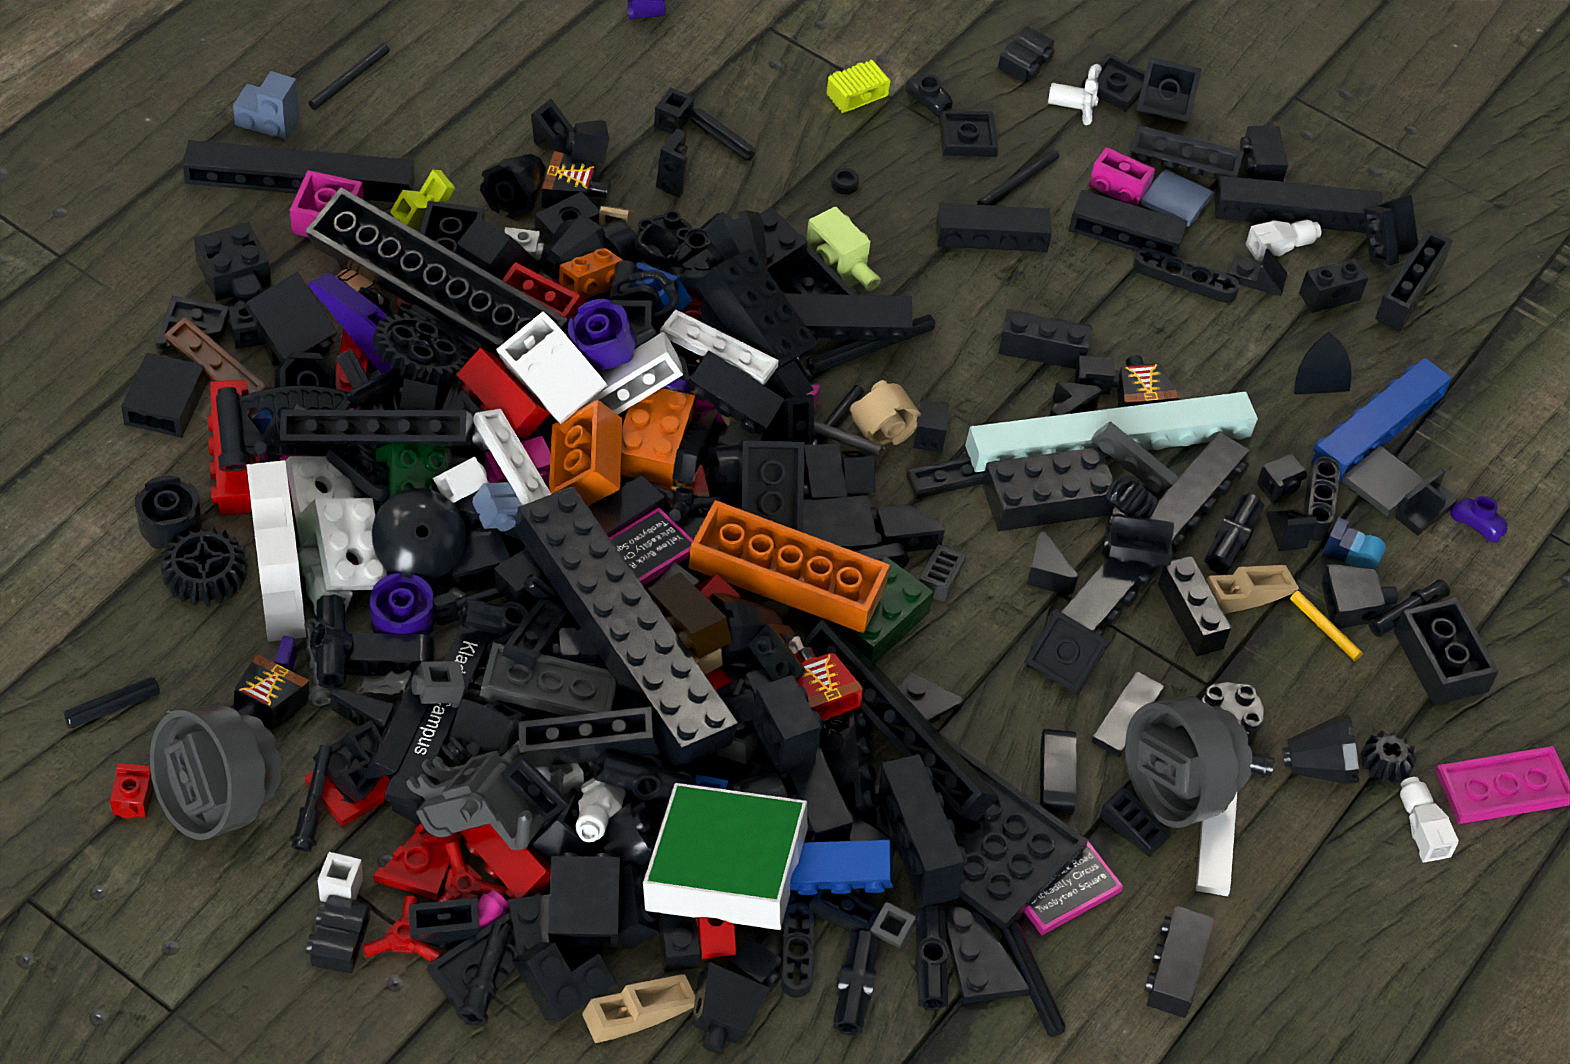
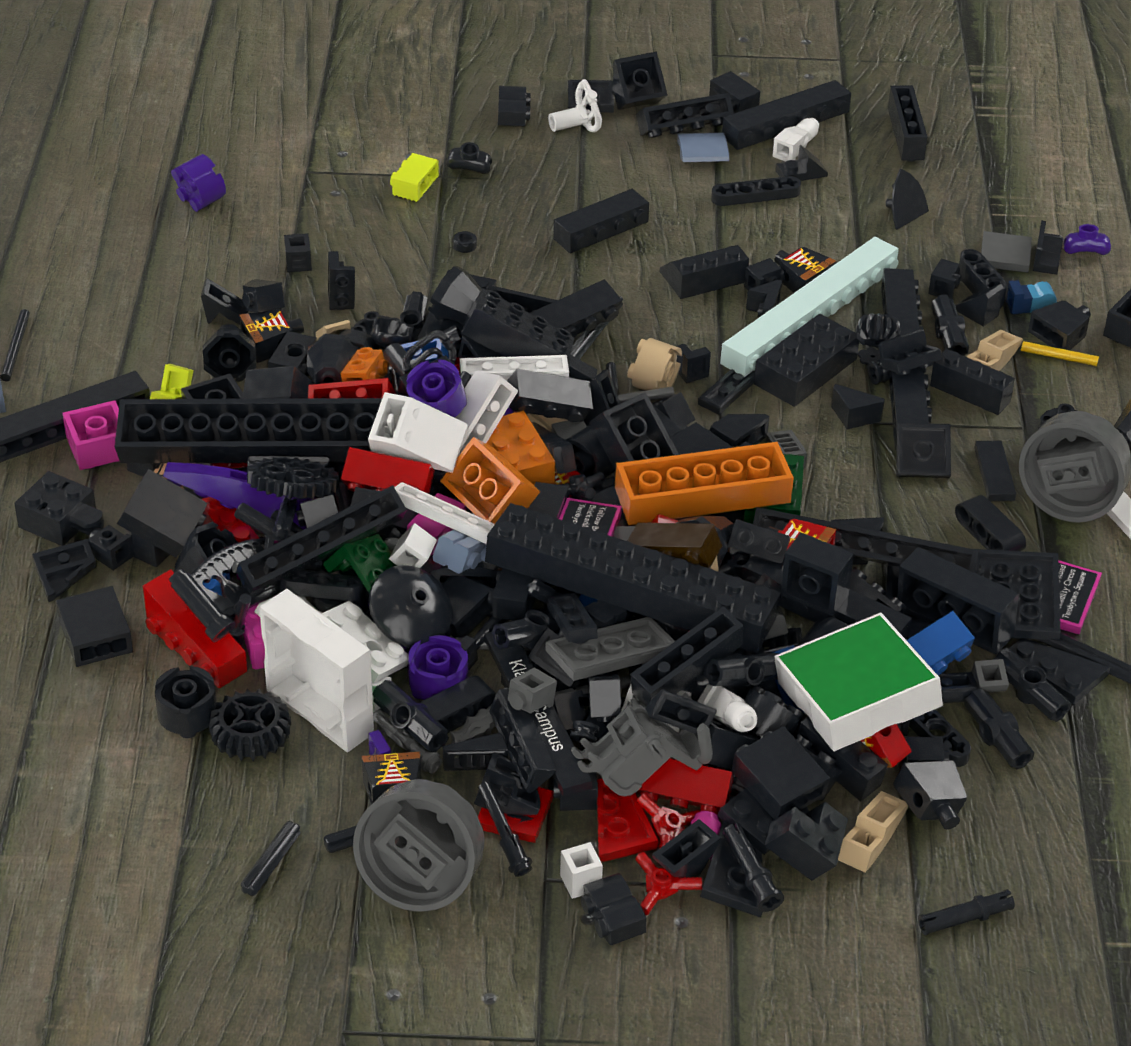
camera: 30 degrees left, 10 degrees down
red brick [110,763,154,818] -> none
reddish brown tile [163,317,269,394] -> none
black axle [689,108,756,161] -> none
yellowish green brick [806,206,881,291] -> none
black tile [939,110,998,157] -> none
black bar [977,150,1059,205] -> none
black brick [1069,190,1188,257] -> none
dark pink brick [1089,147,1155,207] -> none
dark grey plate [1091,422,1178,495] -> none
black slope [1099,786,1171,857] -> none
black brick [1299,258,1368,313] -> none
blue brick [1311,358,1452,483] -> none
black bracket [1363,195,1418,266] -> none
black pin [1369,579,1450,637] -> none

